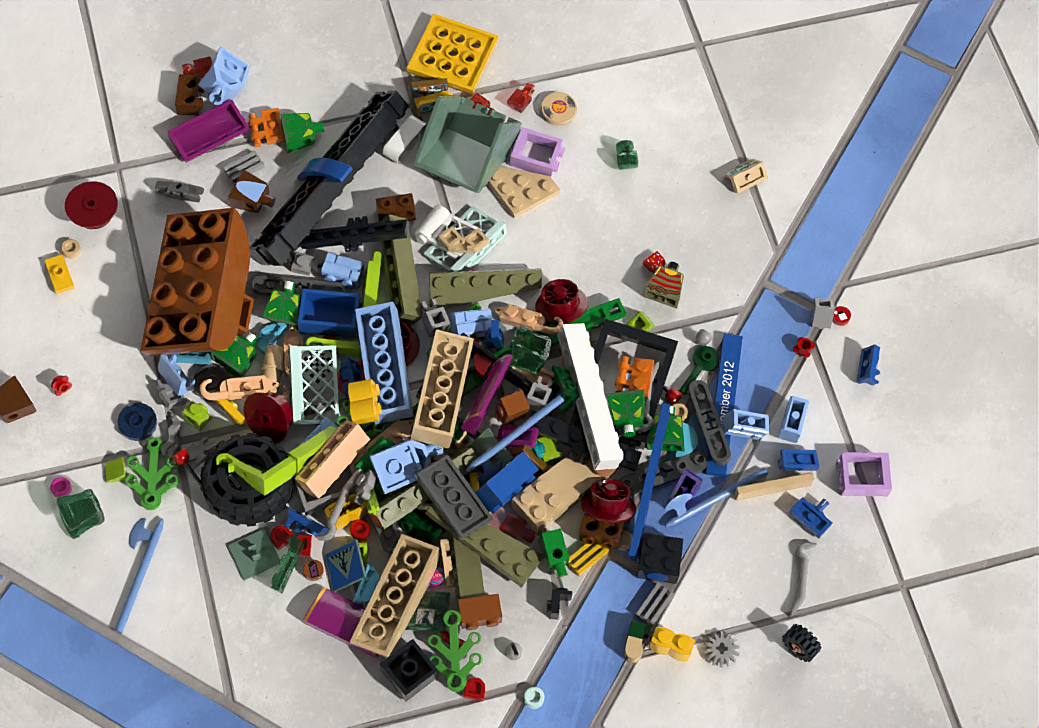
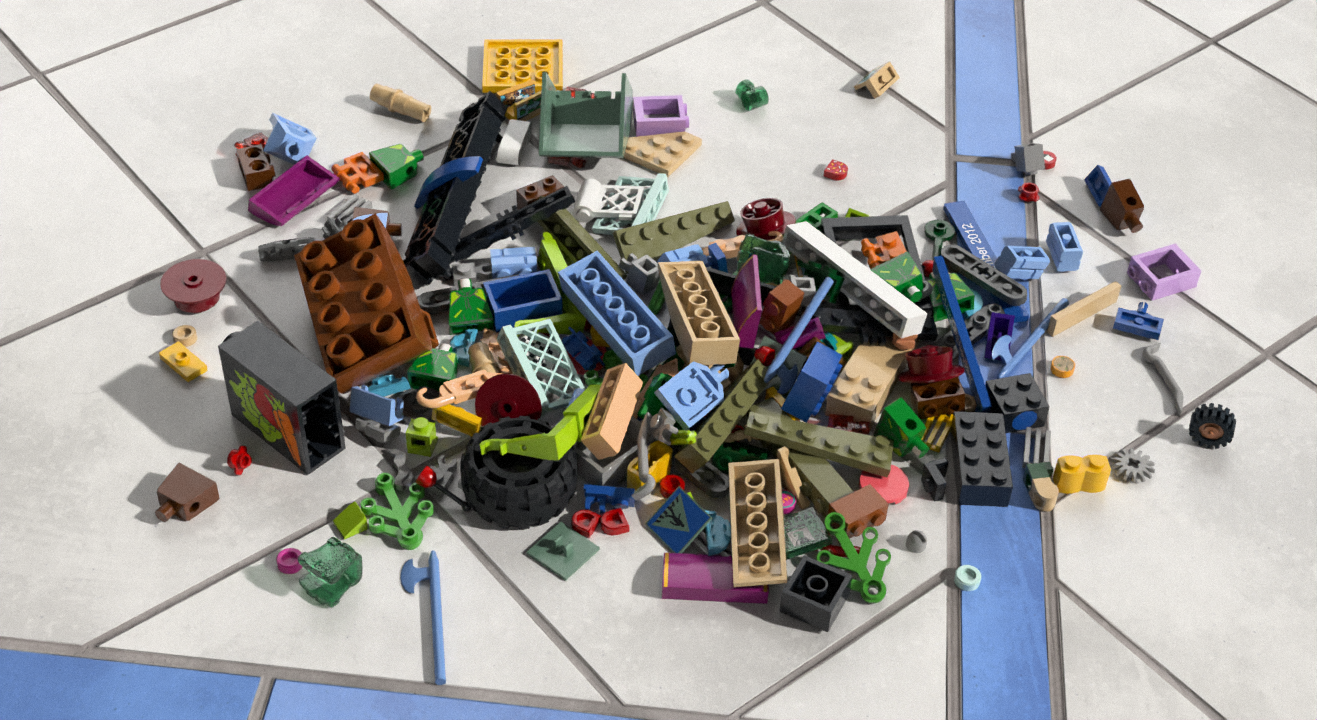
camera: 20 degrees left, 20 degrees down
dark blue tile [117,403,158,441] -> none
clear green plate [271,536,304,594] -> none
dark orange tile [303,560,324,581] -> none
yellow brick [348,379,382,424] -> none
dark grey tile [414,455,493,541] -> none
tan tile [437,227,490,253] -> none
red tile [463,677,485,701] -> none
red tile [473,352,493,379] -> none
clear red plate [507,82,535,113] -> none
tan tile [541,92,577,126] -> none
torso [643,261,684,309] -> none
light grey hinge [696,329,713,346] -> none
blue plate [777,449,820,471] -> none
none -> black brick [218,321,346,475]
none -> dark grey gear [322,217,348,239]
none -> tan piece [370,83,431,122]
none -> red hinge [746,346,775,367]
none -> coral tile [859,465,909,504]
none -> black brick [950,411,1013,507]
none -> tile [1050,356,1075,378]
none -> reddish brown torso [1100,178,1144,233]

